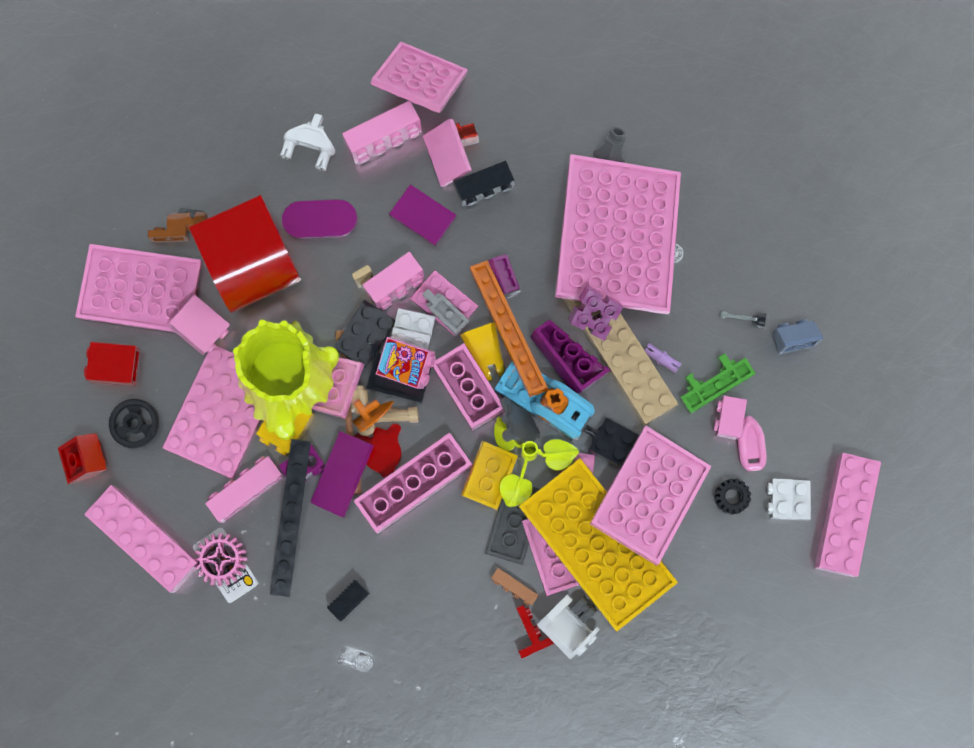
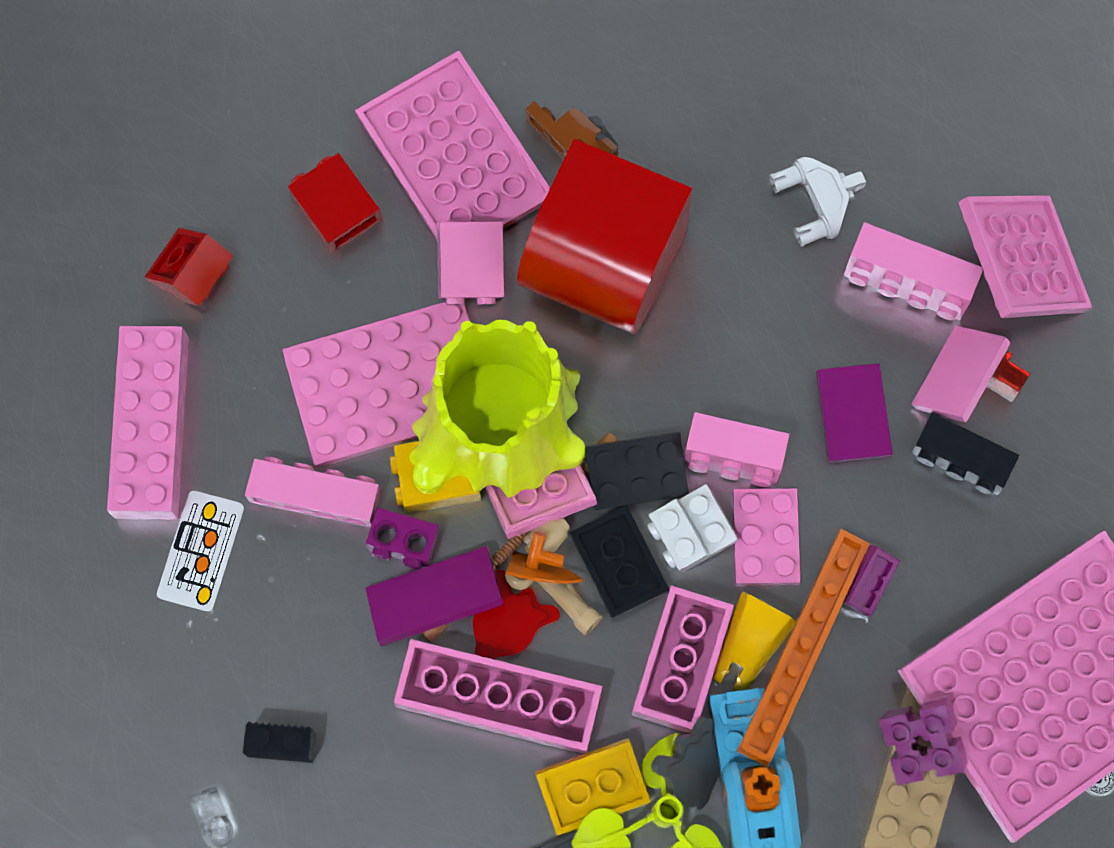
camera: 50 degrees right, 5 degrees down
black wheel [109,399,159,448] -> none
bright pink gear [194,533,247,586] -> none
black plate [270,439,311,597] -> none
magenta tile [282,200,358,239] -> none
tan plate [352,265,374,289] -> none
brick [376,337,435,389] -> none
light grey hinge [423,289,470,335] -> none
magenta wedge [530,320,611,395] -> none

